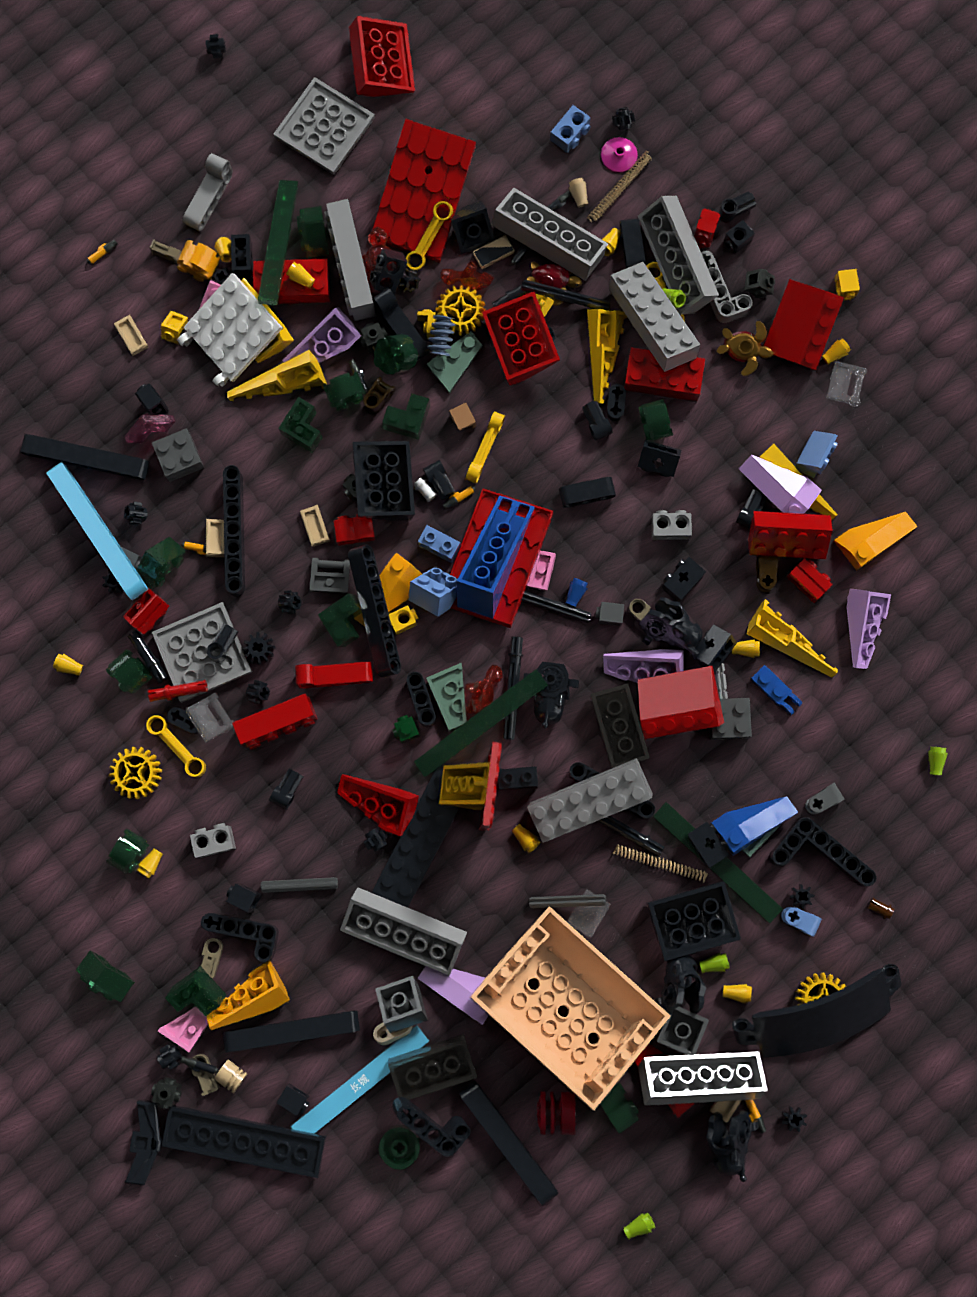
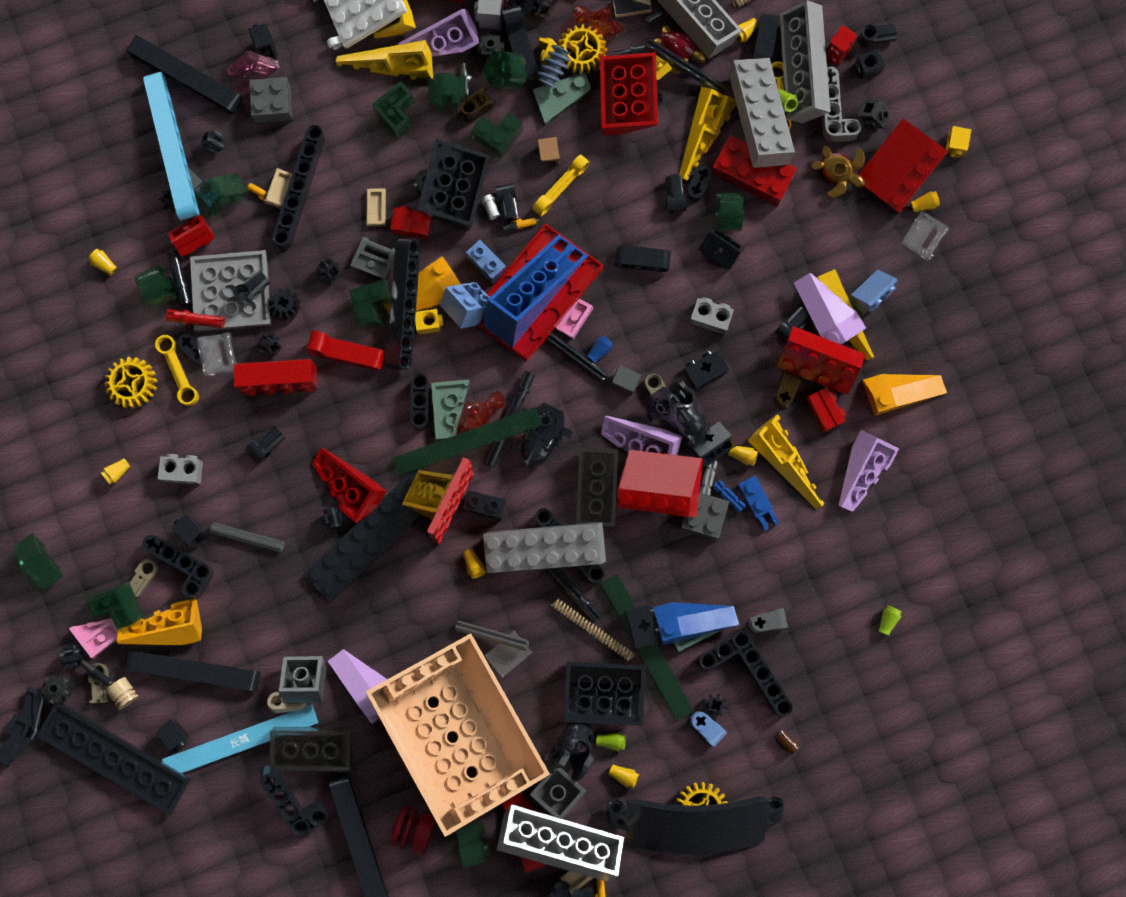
camera: 15 degrees right, 0 degrees up
clear green brick [106,829,150,874] -> none
light grey brick [340,887,467,976] -> none
clear green brick [379,1124,421,1169] -> none
dark green brick [392,715,420,744] -> none
none -> blue axle [713,480,745,513]

